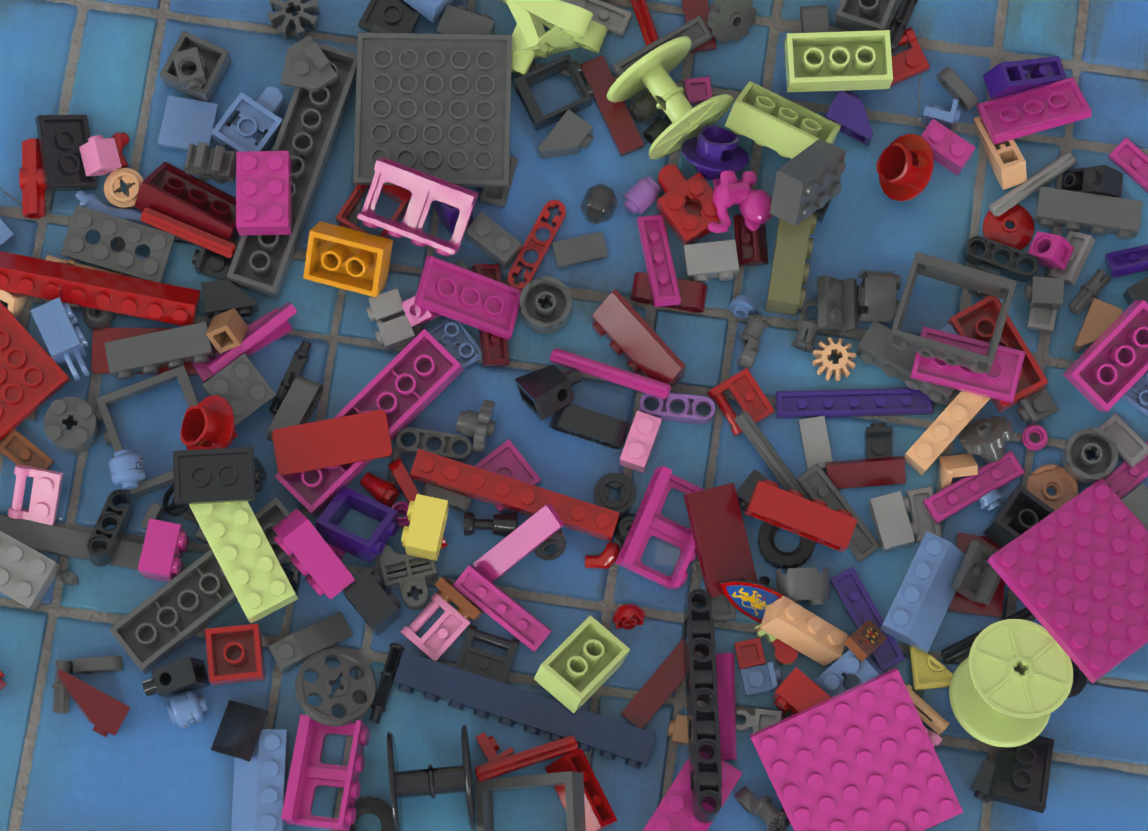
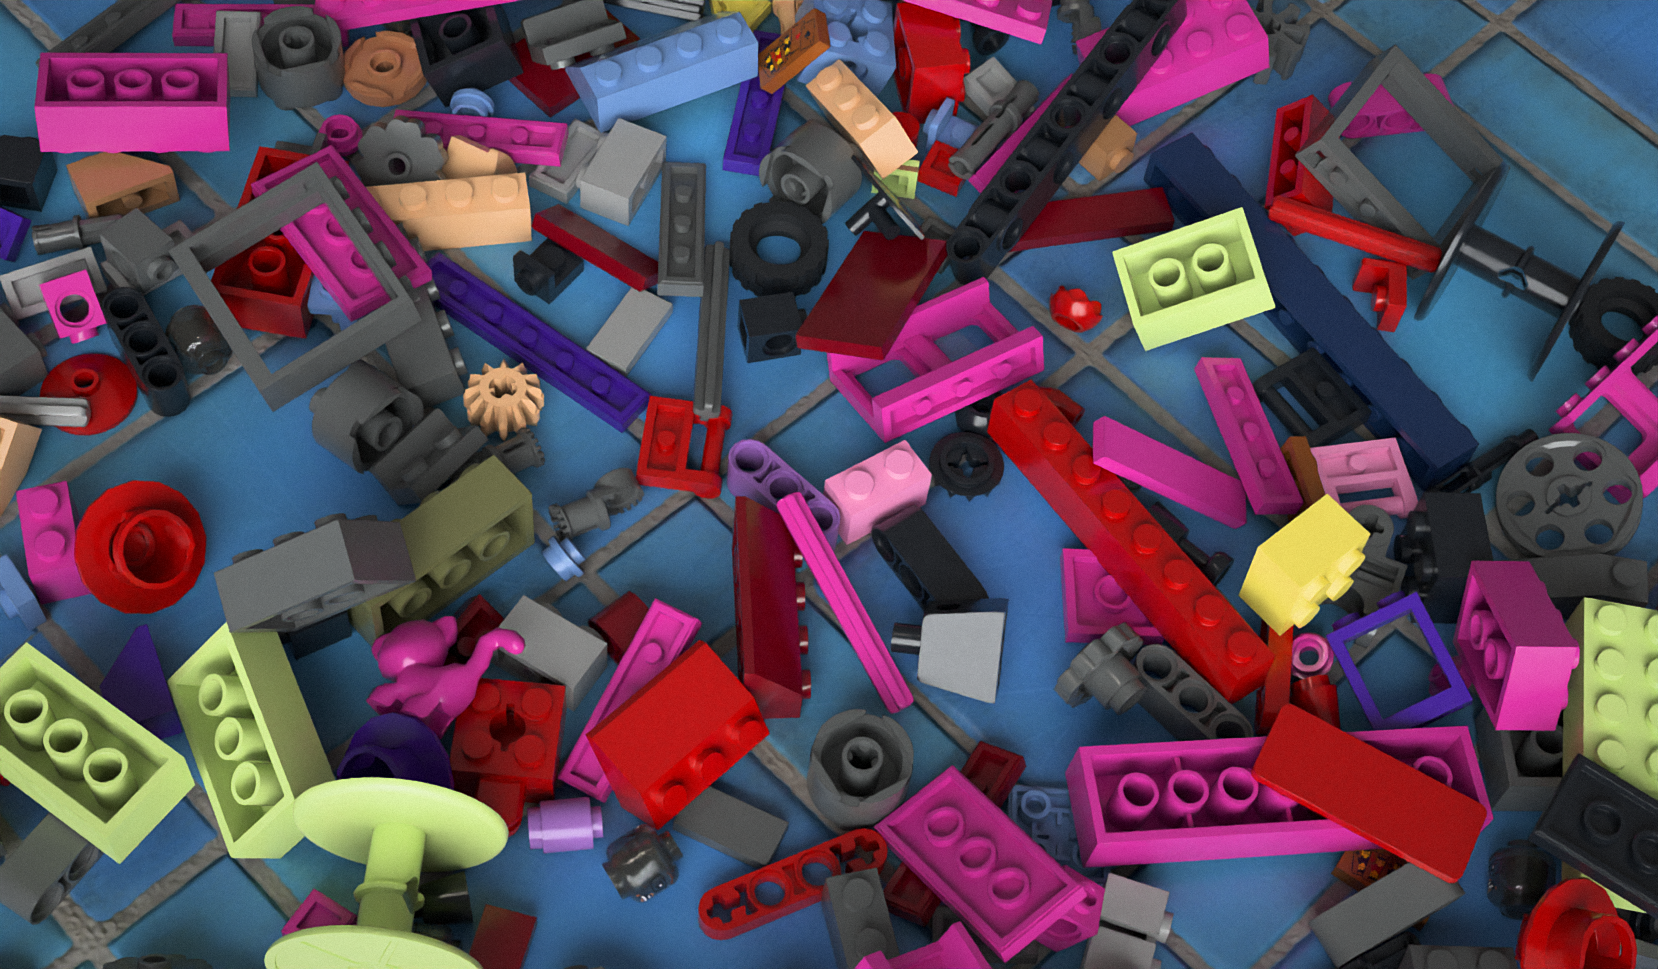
camera: 150 degrees left, 20 degrees down
red brick [744,479,858,552] -> none
none -> red slope [585,640,770,830]
none -> dark grey pin [948,80,1039,179]

